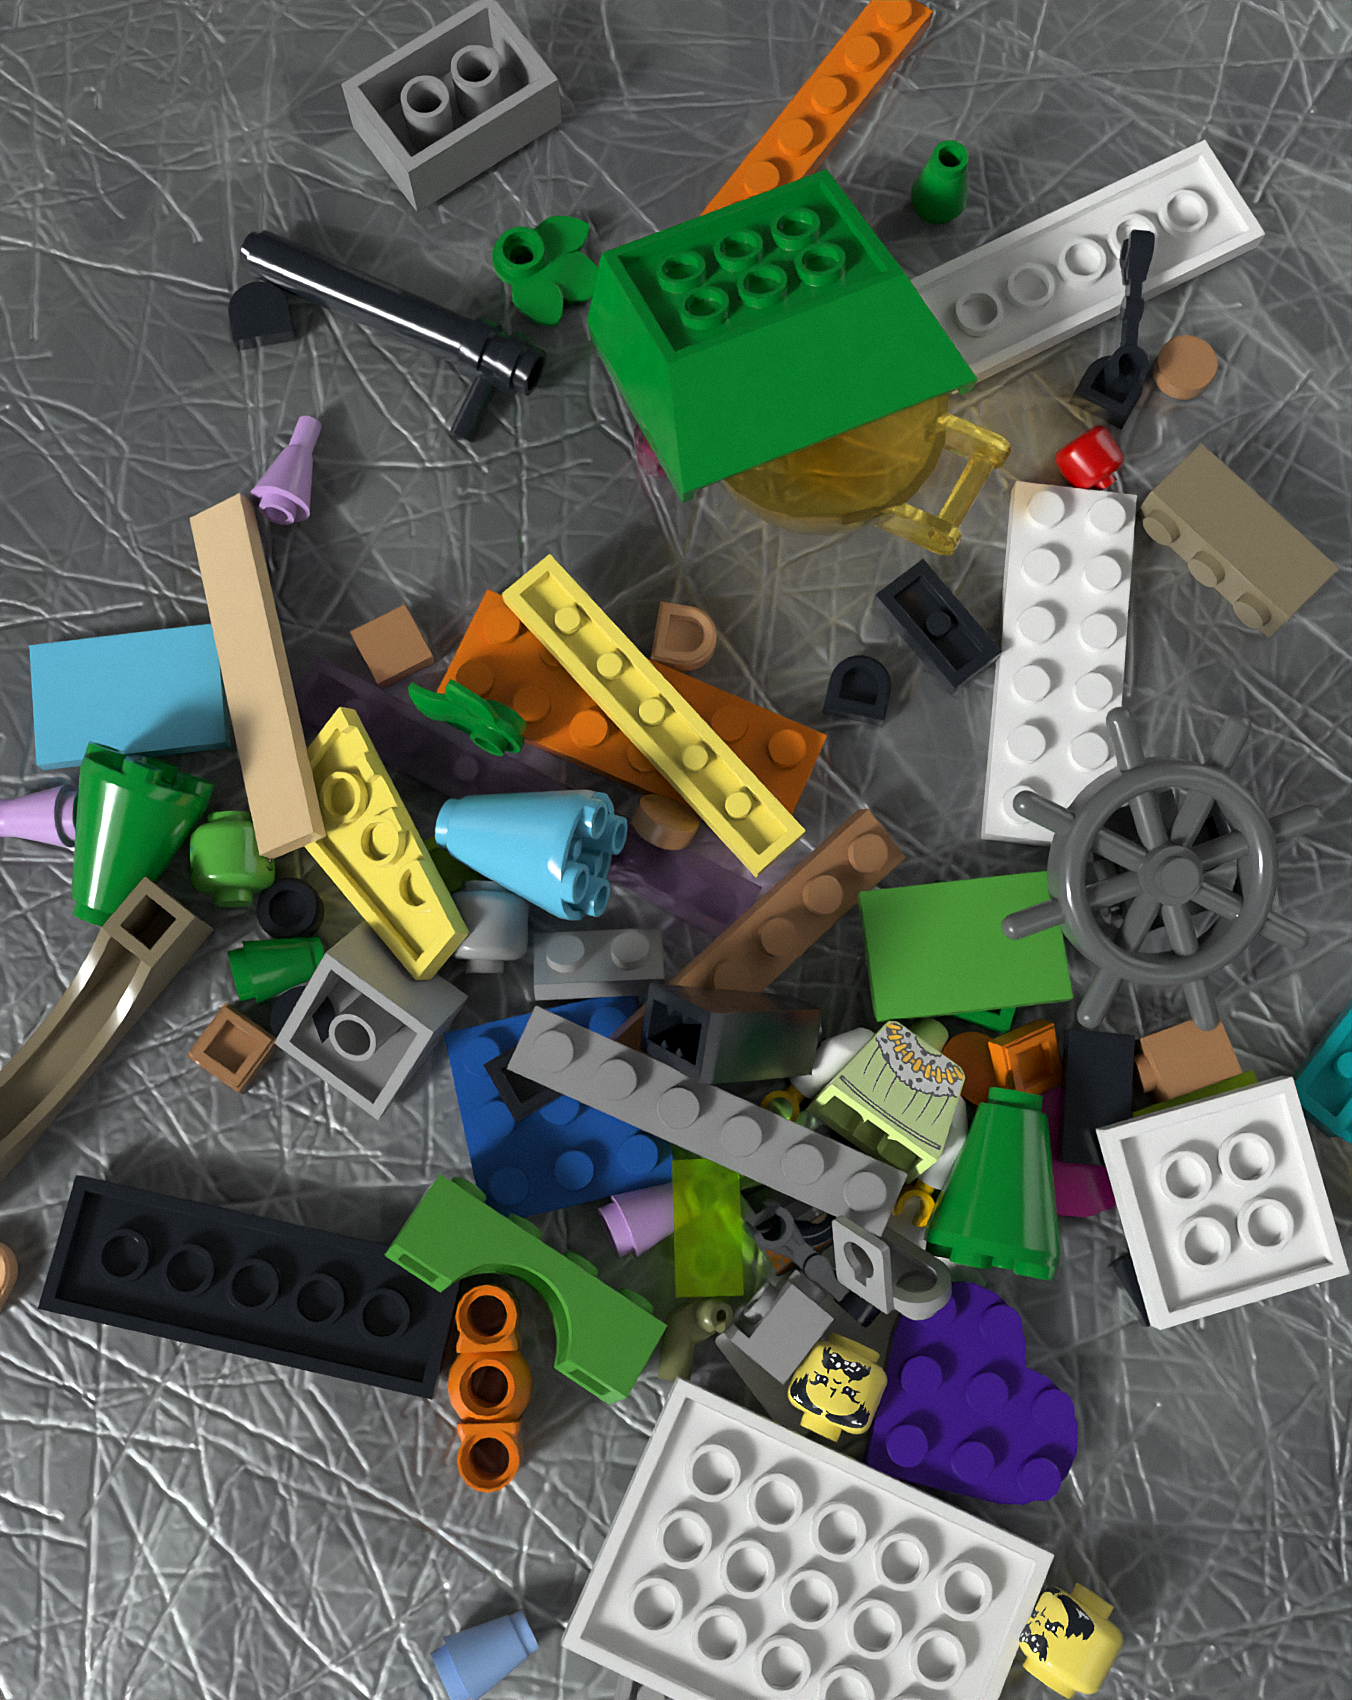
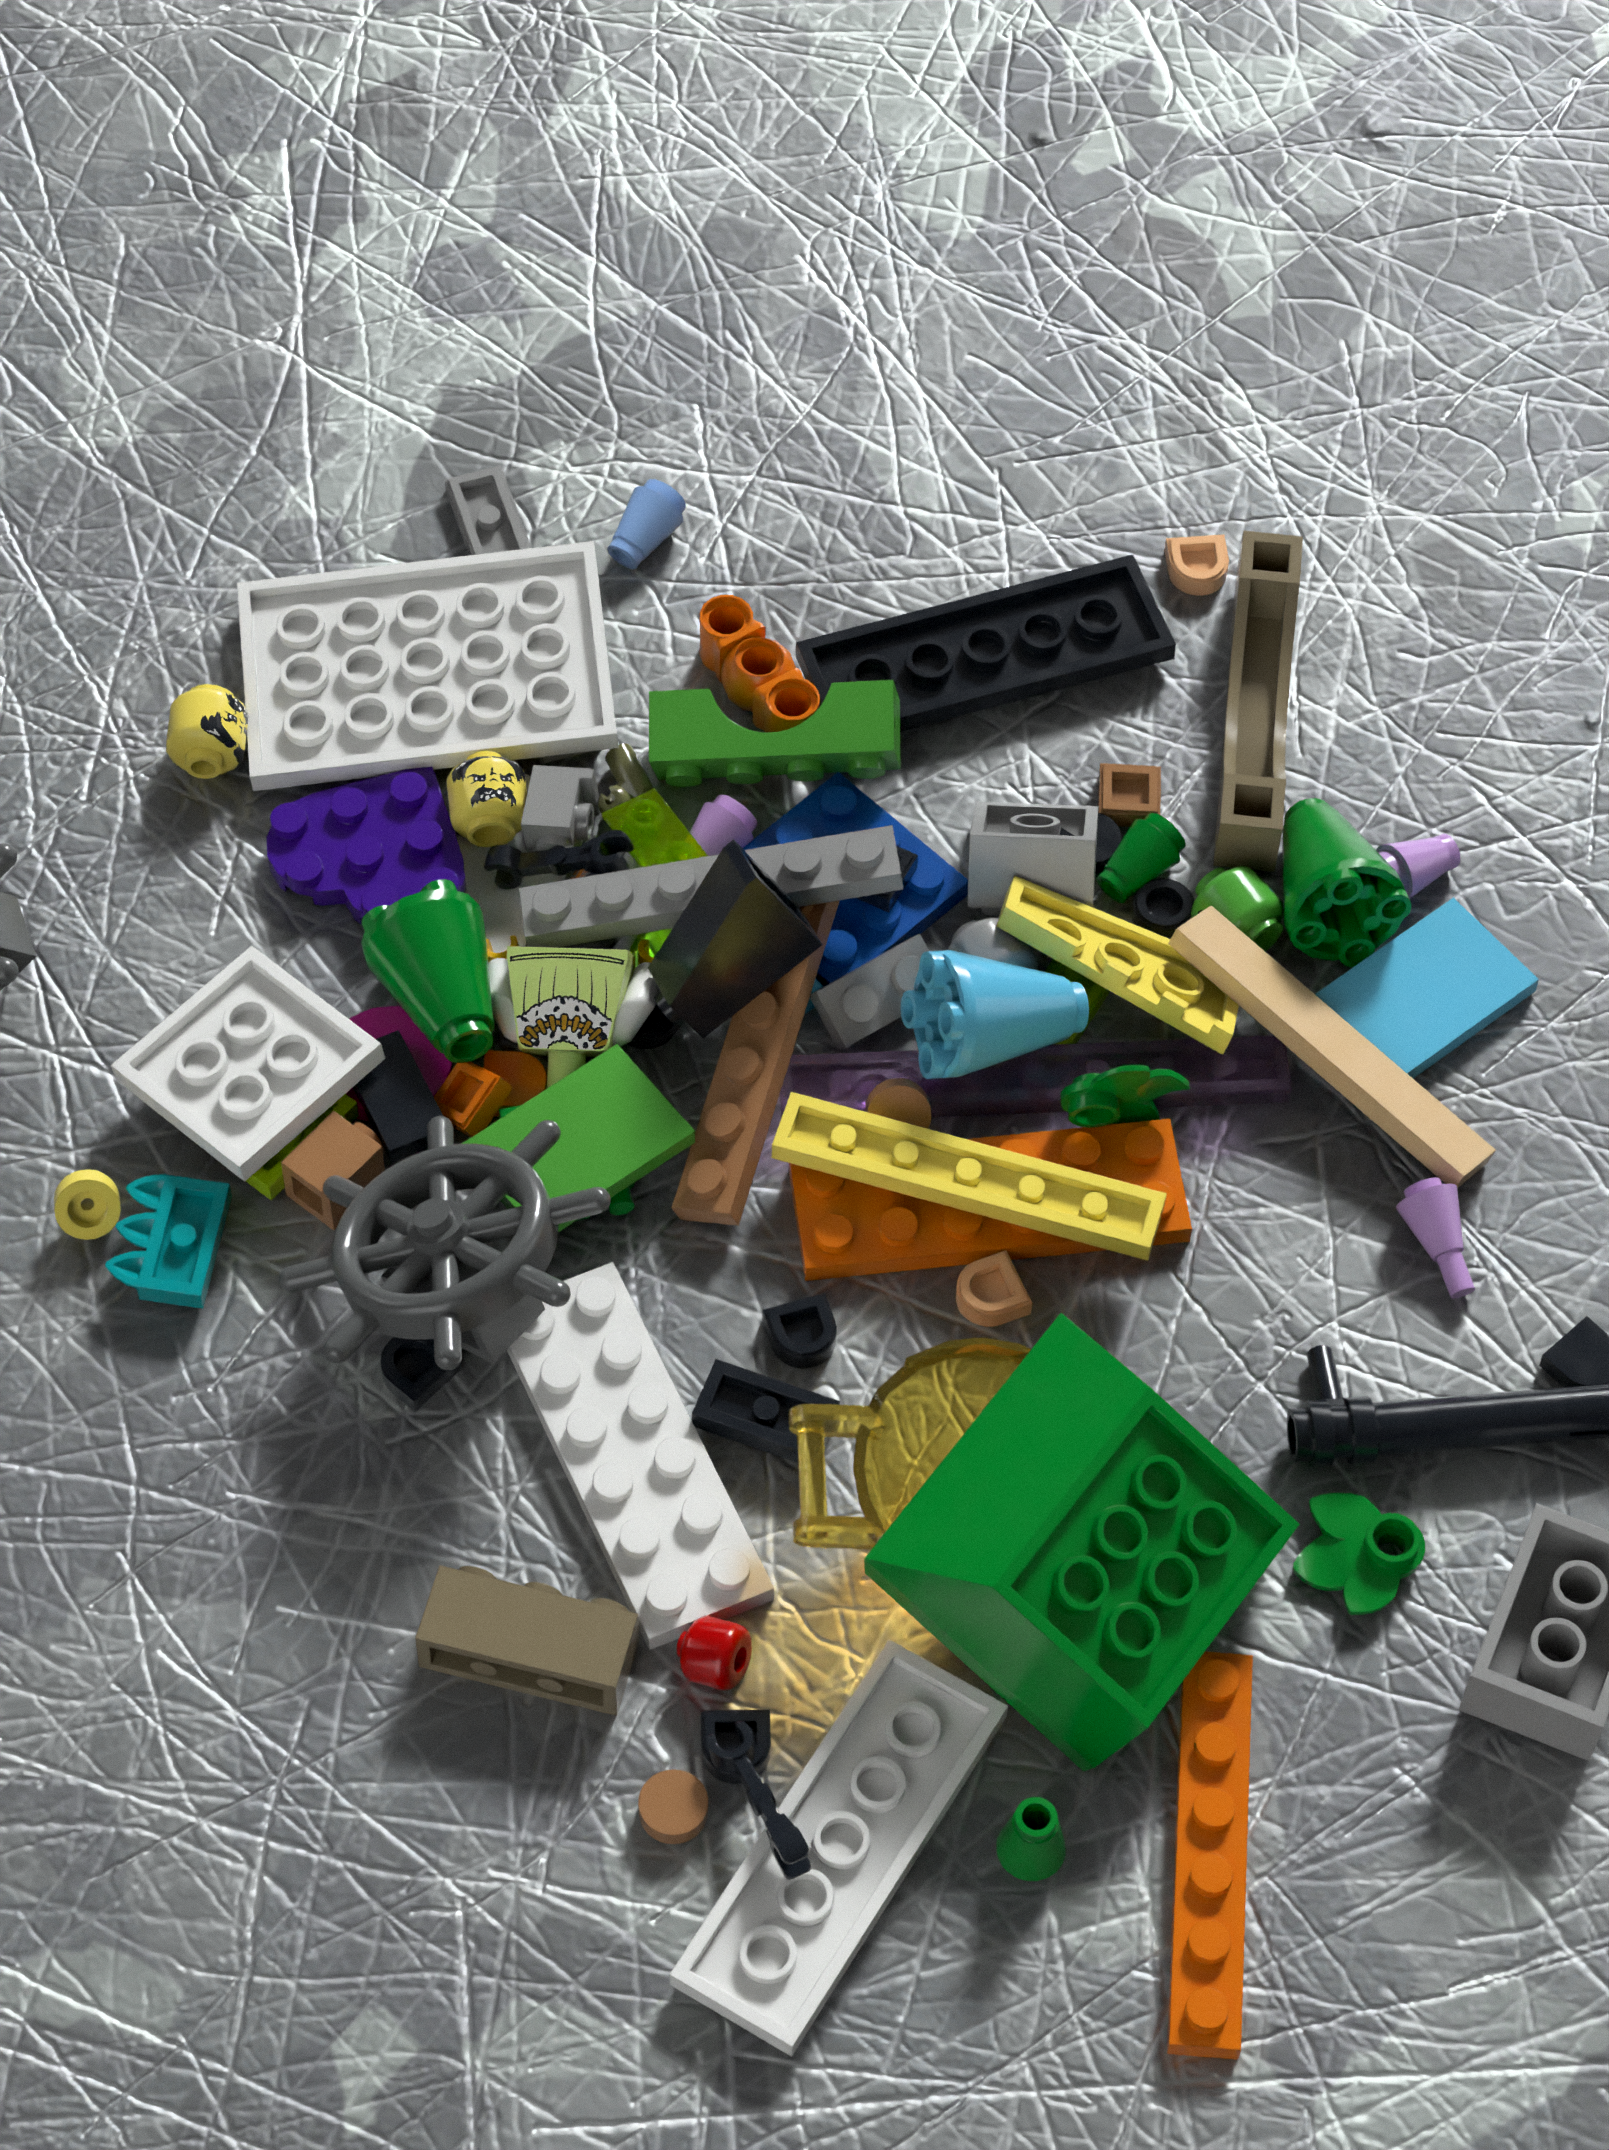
camera: 150 degrees right, 20 degrees down
medium nougat tile [350,604,435,690] -> none
light grey bracket [832,1215,952,1320] -> none

